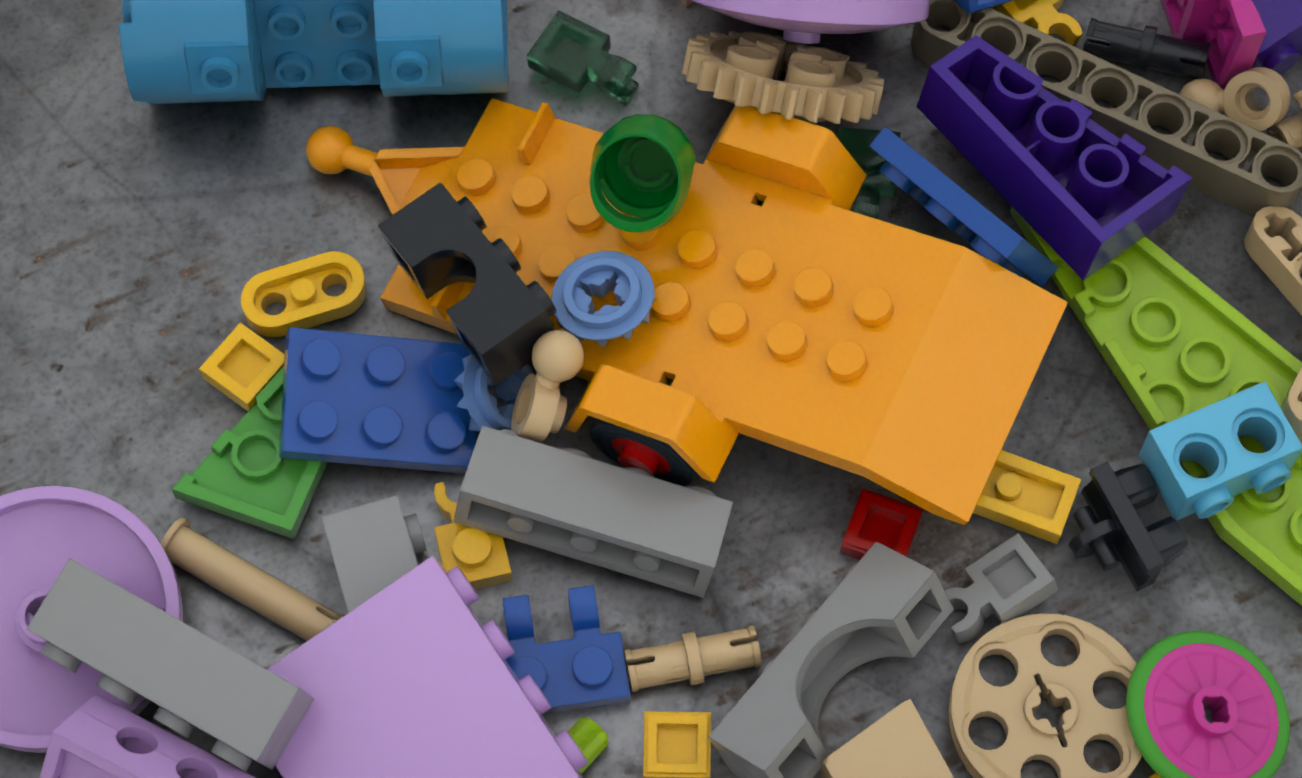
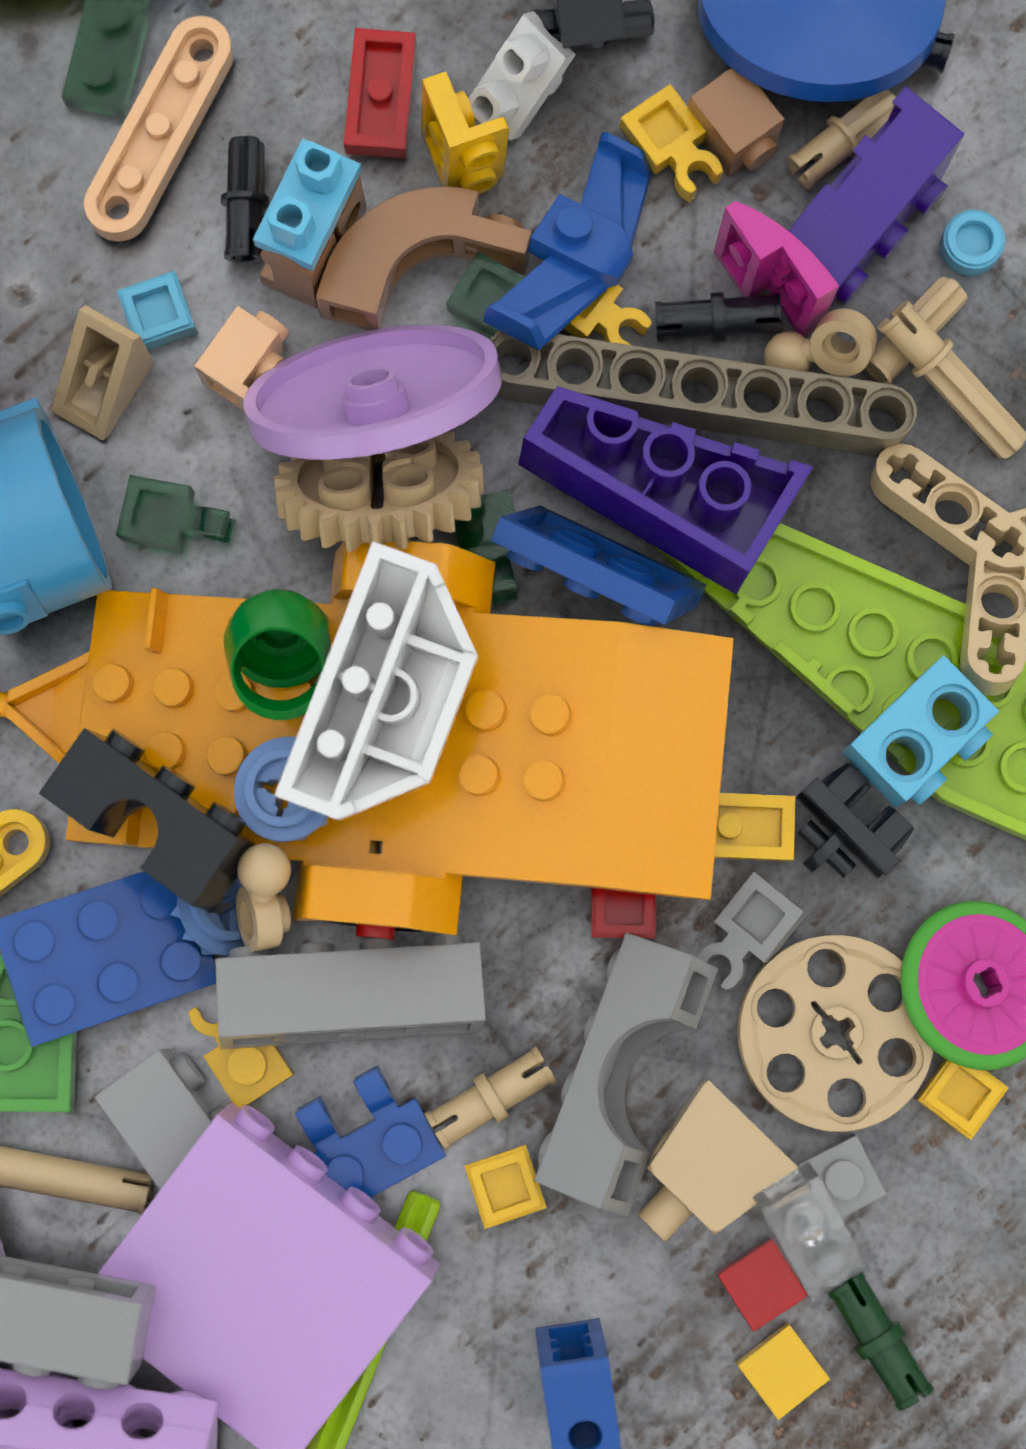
camera: 20 degrees left, 15 degrees up
none -> white wedge [274,542,478,821]

